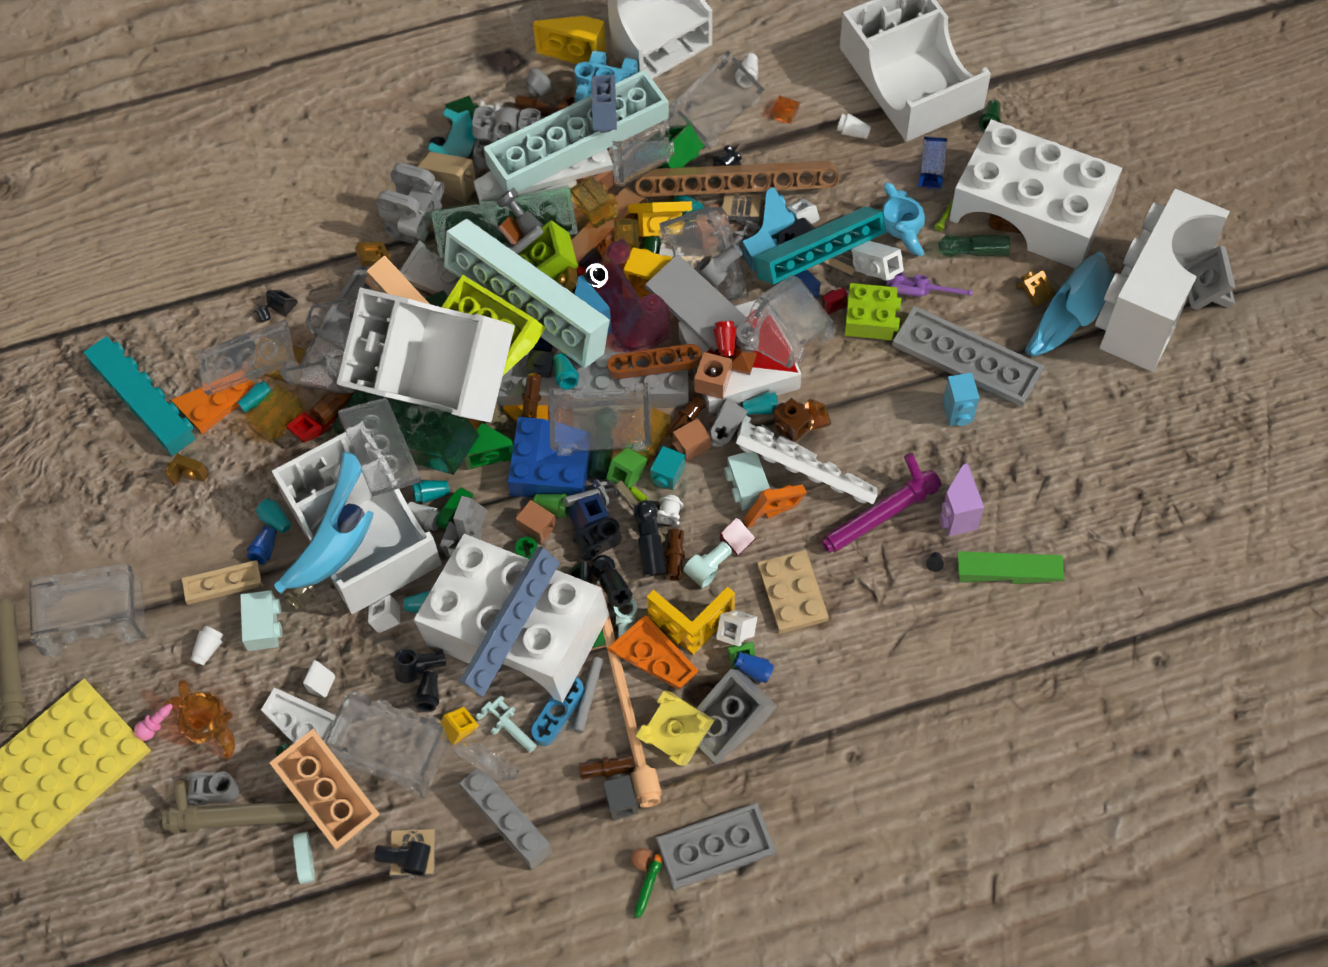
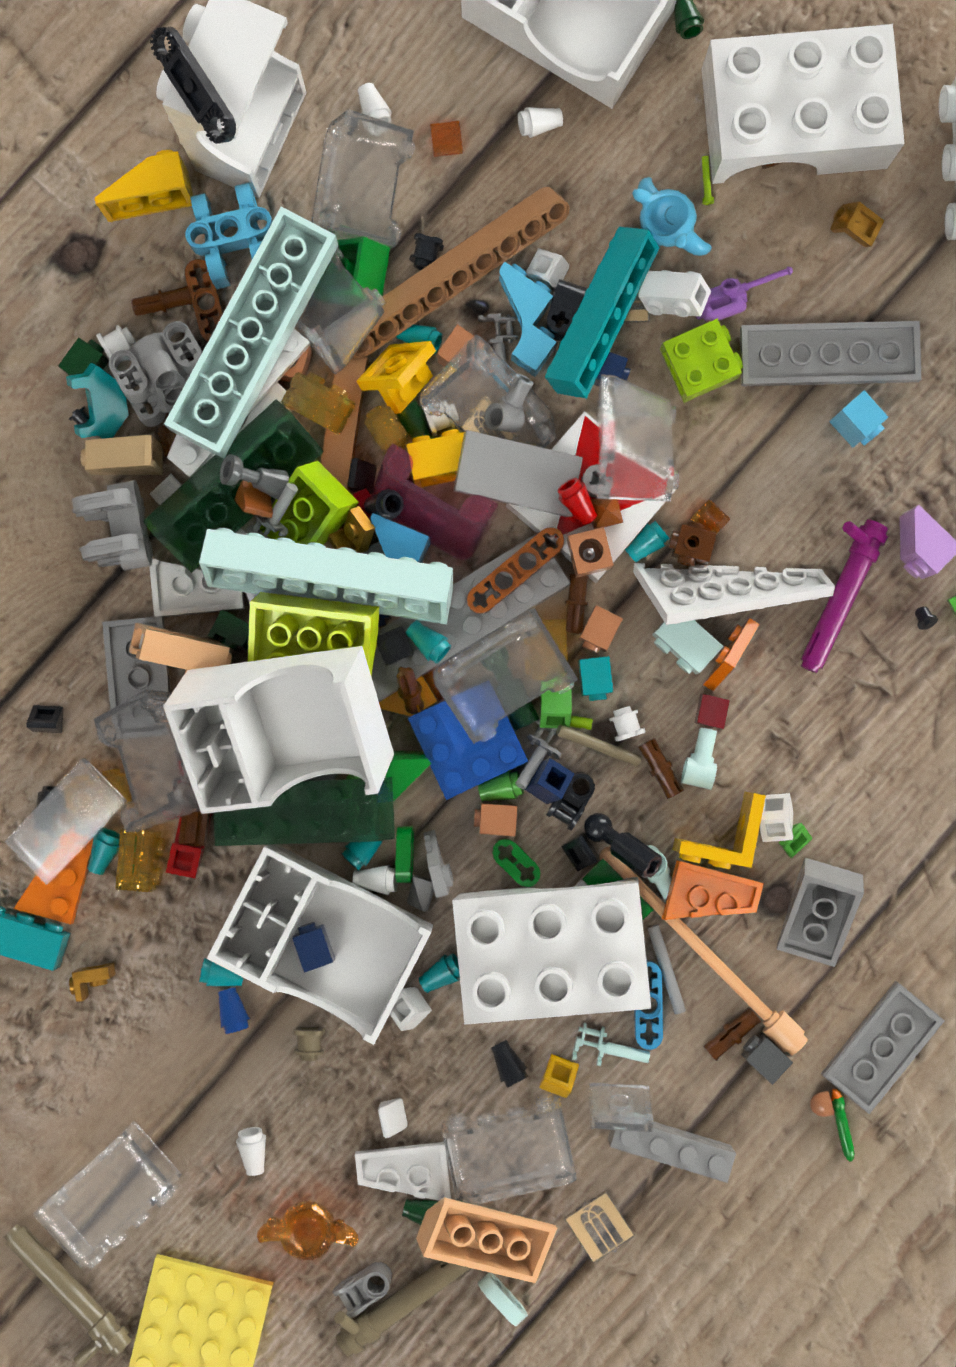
camera: 30 degrees left, 25 degrees up
bright pink bar [134,704,173,741] -> none
tan plate [182,560,263,605] -> none
light aqua brick [241,590,282,651] -> none
black piece [253,305,271,323] -> none
medium azure piece [274,452,374,594] -> none
clear tile [338,397,421,497] -> none
pearl gold bracket [355,242,391,267] -> none
black pin [374,841,431,876] -> none
black pin [394,649,446,684] -> none
sand blue plate [459,547,560,697] -> none
light grey cone [525,68,554,97] -> none
sand blue slope [592,75,617,133] -> none
black piece [633,500,666,577] -> none
light yellow panel [636,691,714,765] -> none
light grey piece [708,398,748,447] -> none
piece [722,192,762,222] -> none
blue cone [733,652,774,683] -> none
tan plate [757,550,829,634] -> none
dark red plate [821,287,848,316] -> none
clear blue slope [918,136,947,188] -> none
clear green piece [939,234,1010,257] -> none
medium azure piece [1025,251,1113,357] -> none

